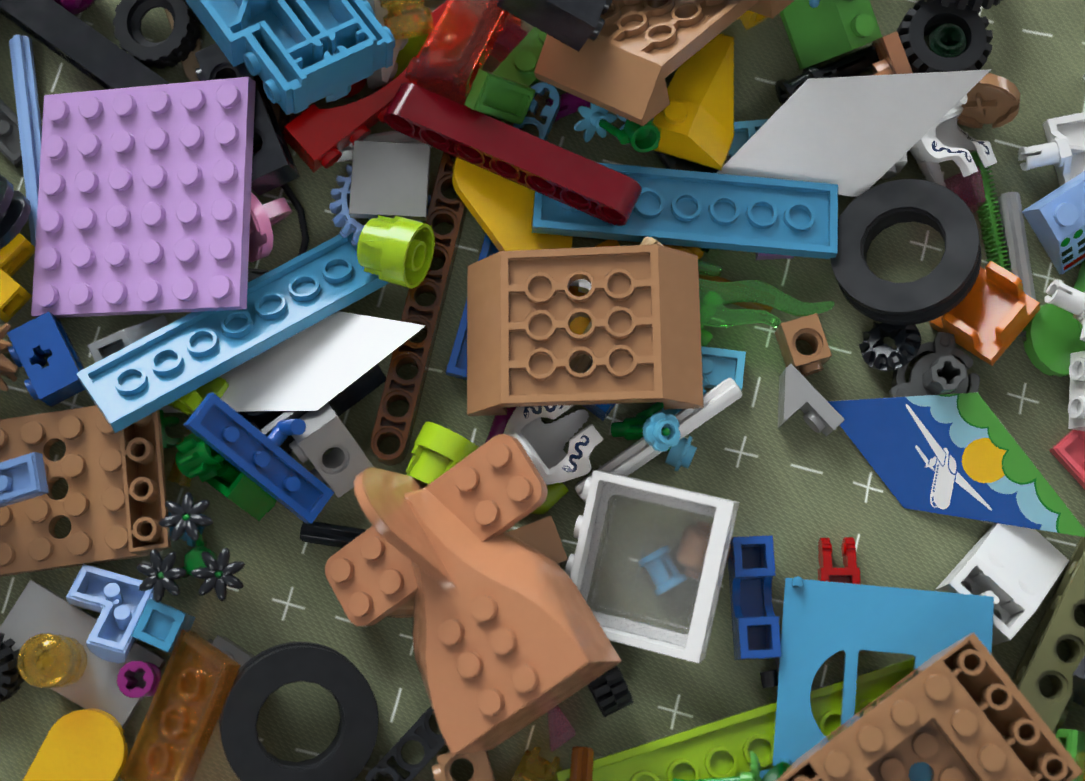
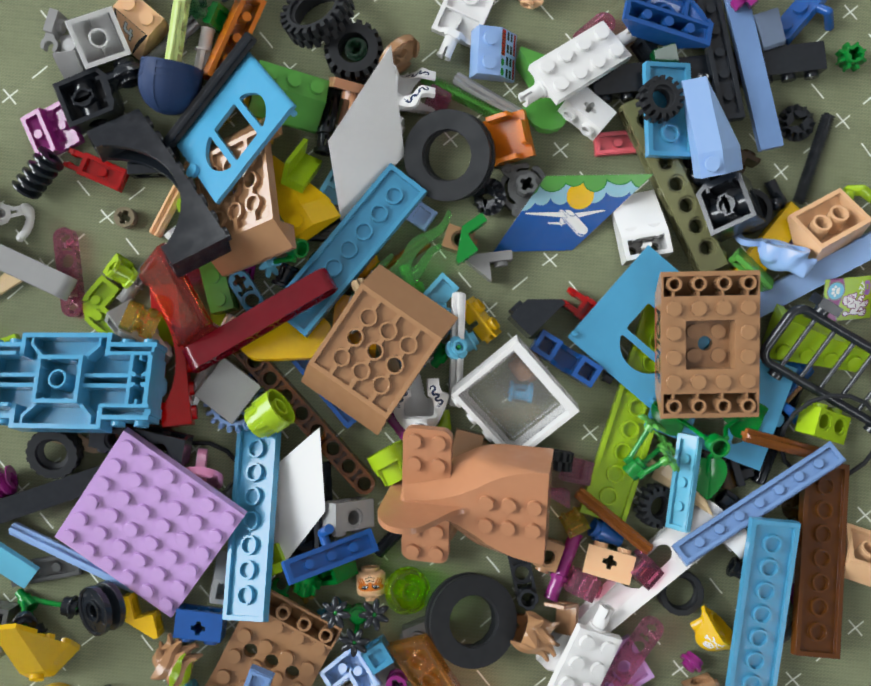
camera: 50 degrees left, 10 degrees up
bright green tile [464,69,536,125] -> none
none -> black bush [271,263,300,288]
none -> lime panel [281,138,322,193]
none -> light nougat head [356,565,387,601]
none -> clear neon green cone [384,566,430,615]
none -> light blue tile [406,201,438,233]
none -> green slope [456,213,487,266]
none -> yellow hinge [465,296,502,344]
none -> black slope [507,299,565,338]
none -> clear pink panel [559,457,594,486]

